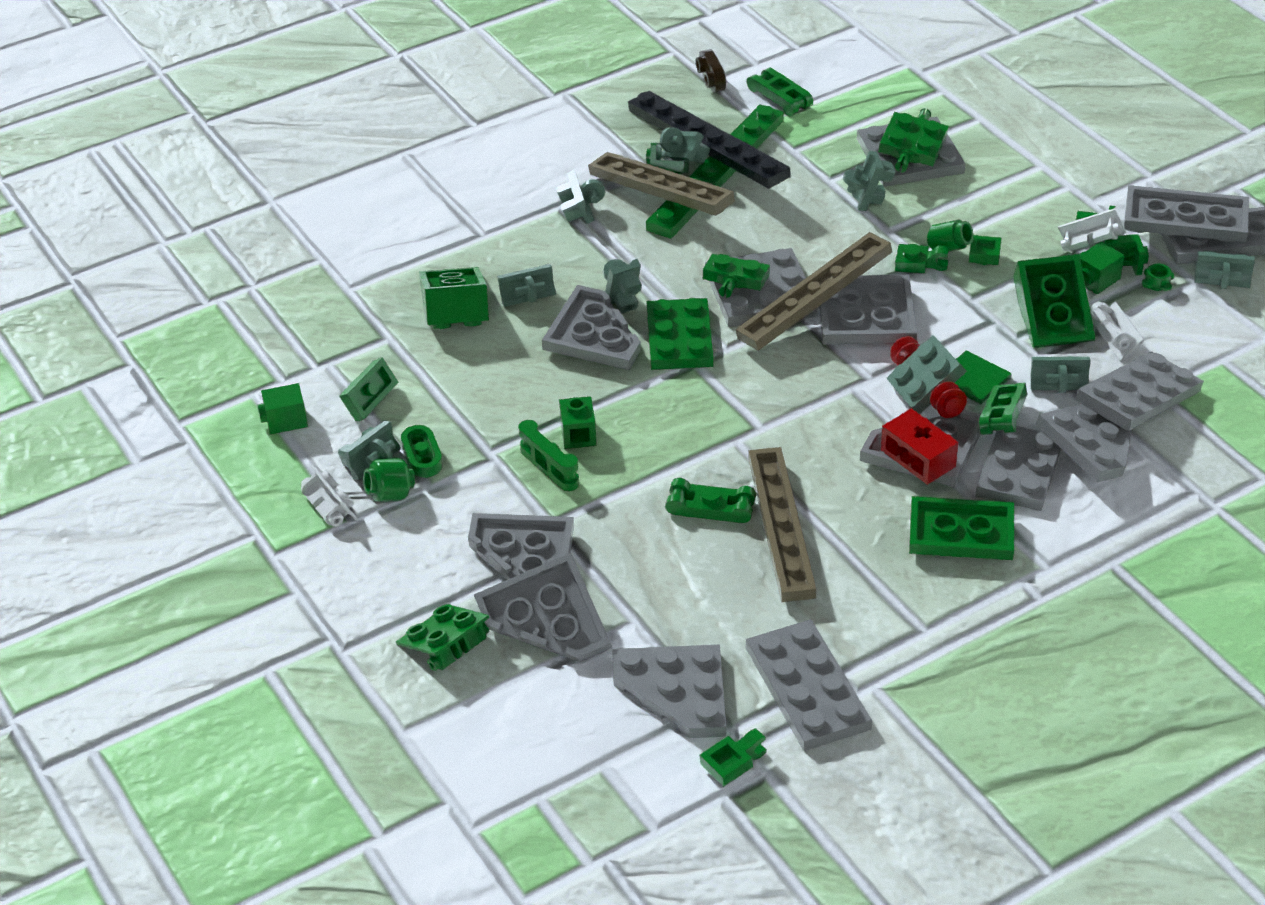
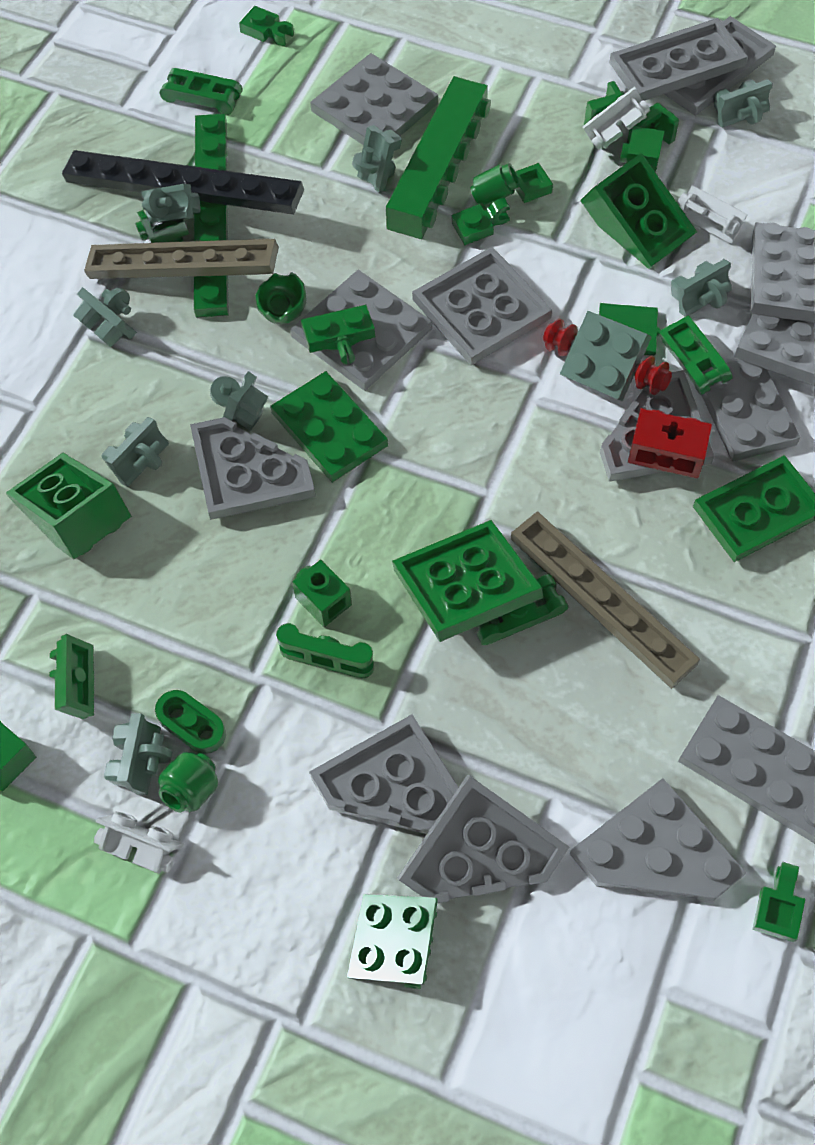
camera: 35 degrees left, 20 degrees up
dark brown plate [695,49,726,93] -> none
dark tan plate [735,232,892,351] -> none
green plate [878,108,949,173] -> none
green plate [1141,263,1175,291] -> none
none -> green plate [239,5,294,46]
none -> green hair [255,272,306,324]
none -> green brick [386,76,491,240]
none -> green plate [392,520,543,642]

